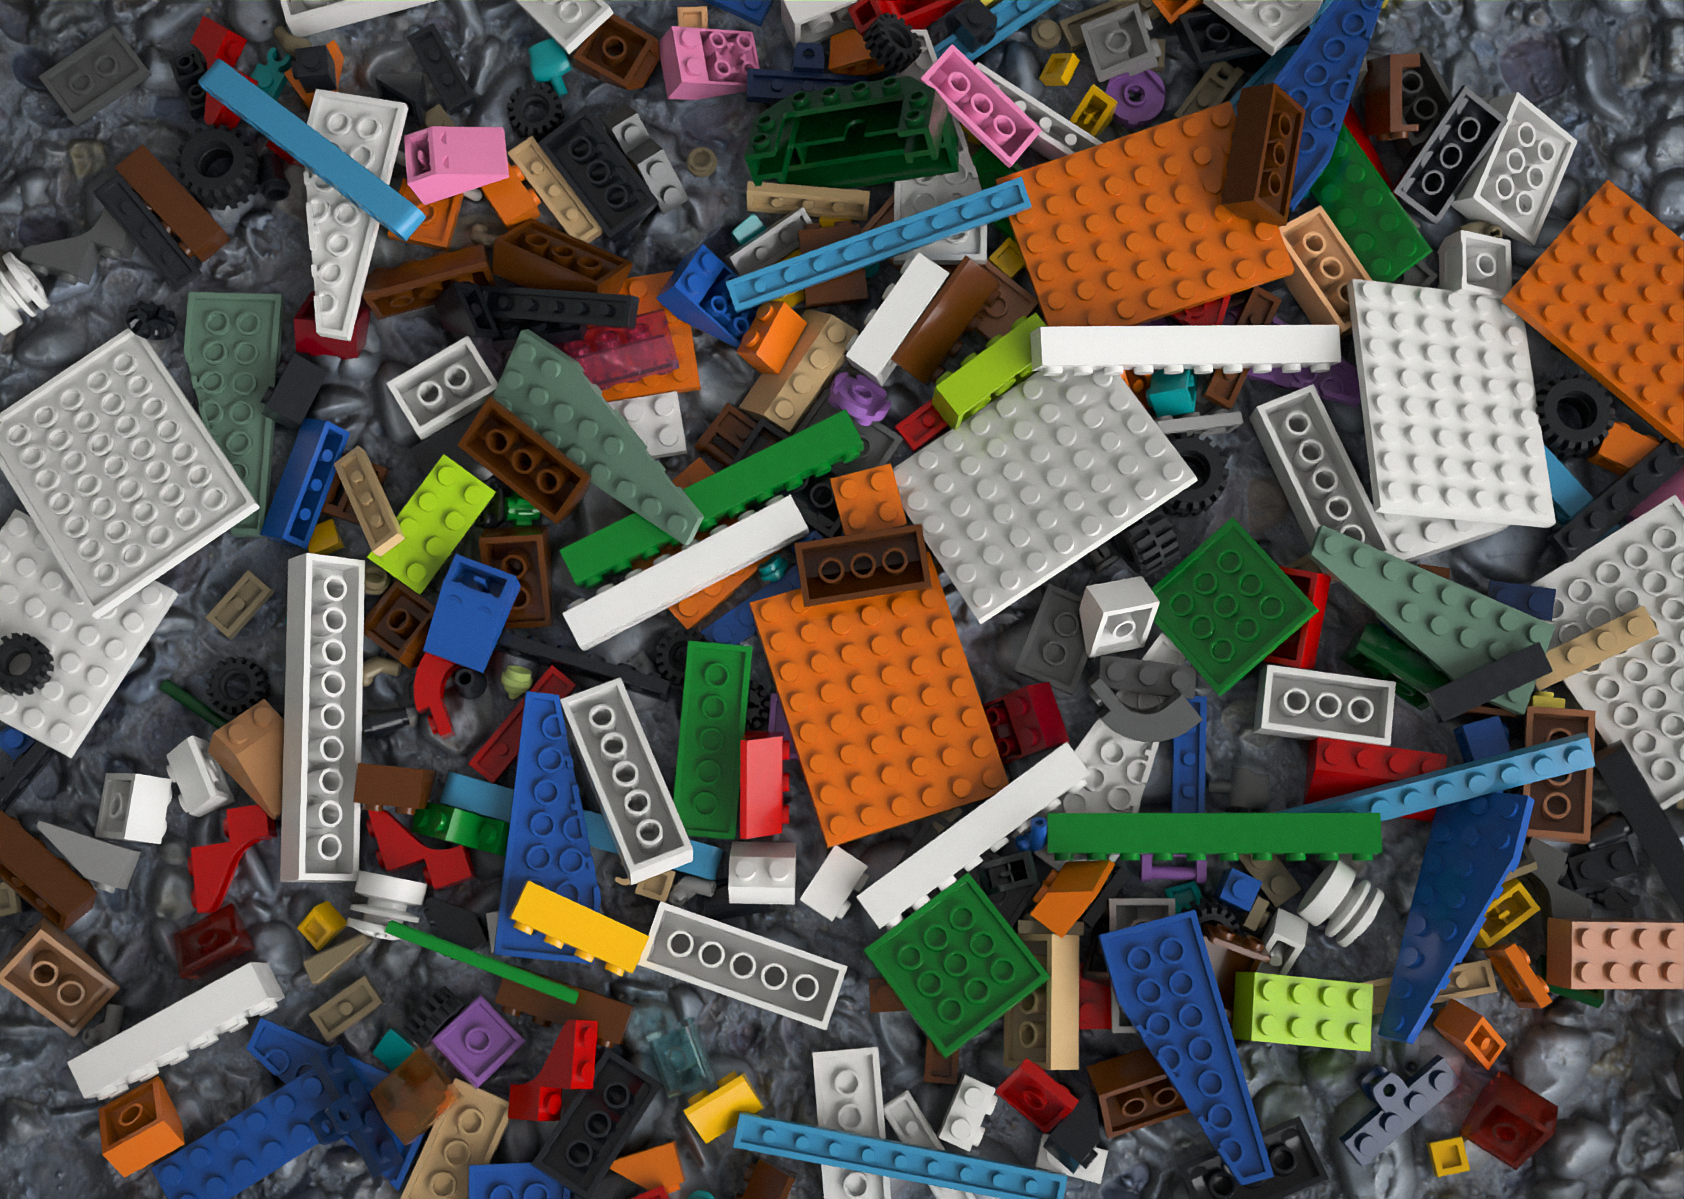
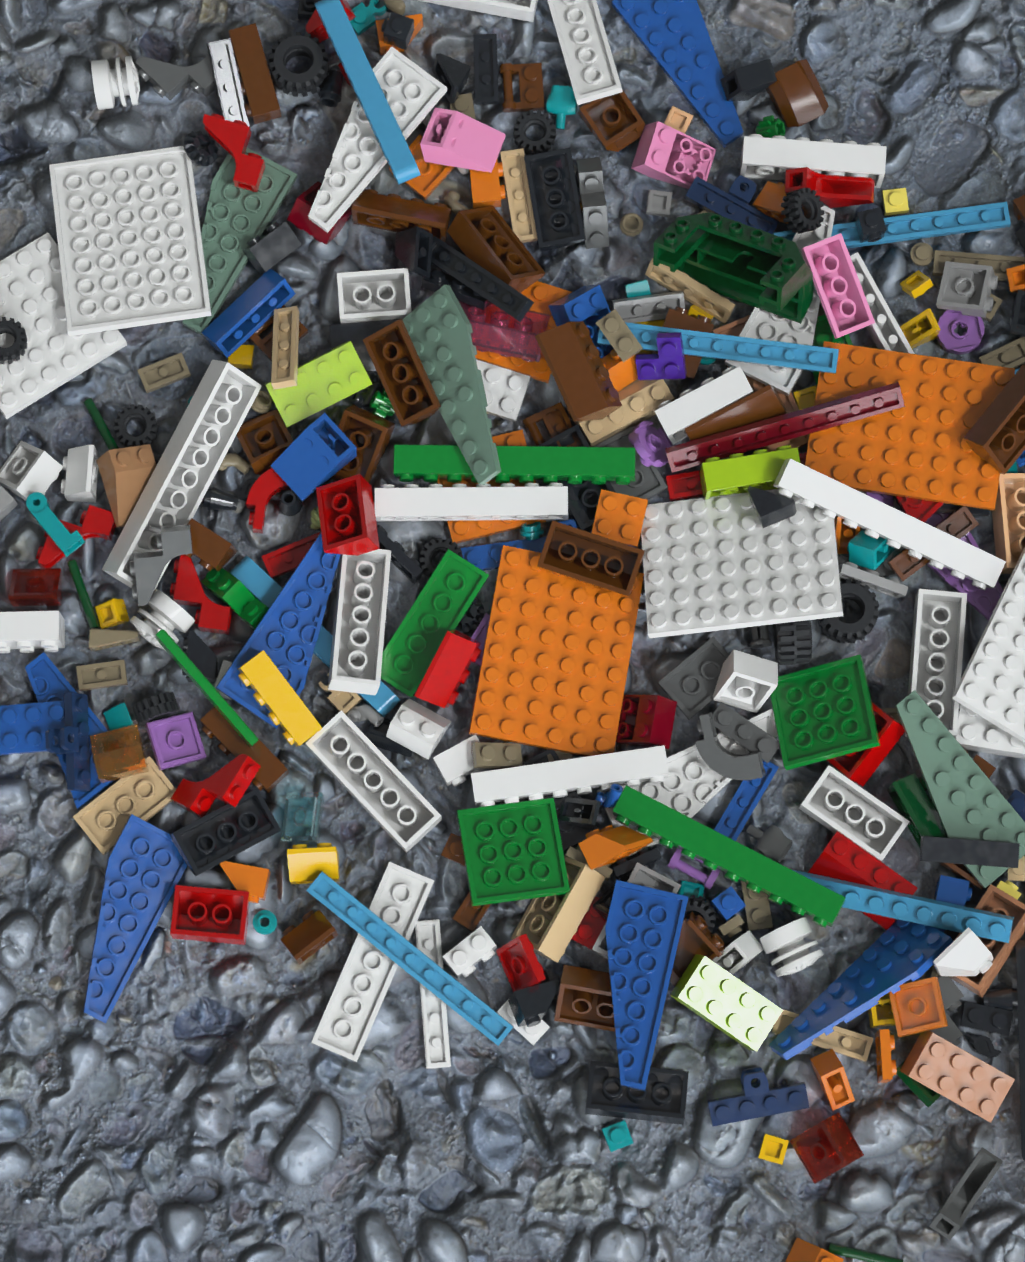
camera: 30 degrees right, 0 degrees up
none -> teal leg [26,492,86,557]
none -> dark green bar [67,560,100,630]
none -> arch [129,525,192,606]
none -> red arch [203,113,266,192]
none -> red slope [316,474,380,556]
none -> dark tan plate [472,742,523,769]
none -> reddish brown plate [499,63,545,113]
none -> reddish brown slope [535,321,622,422]
none -> dark tan plate [596,309,643,362]
none -> dark purple plate [635,332,687,380]
none -> light grey tile [646,190,672,217]
none -> dark red plate [665,382,905,473]
none -> black slope [748,486,796,528]
none -> orange plate [889,977,948,1037]
none -> white slope [933,927,993,976]

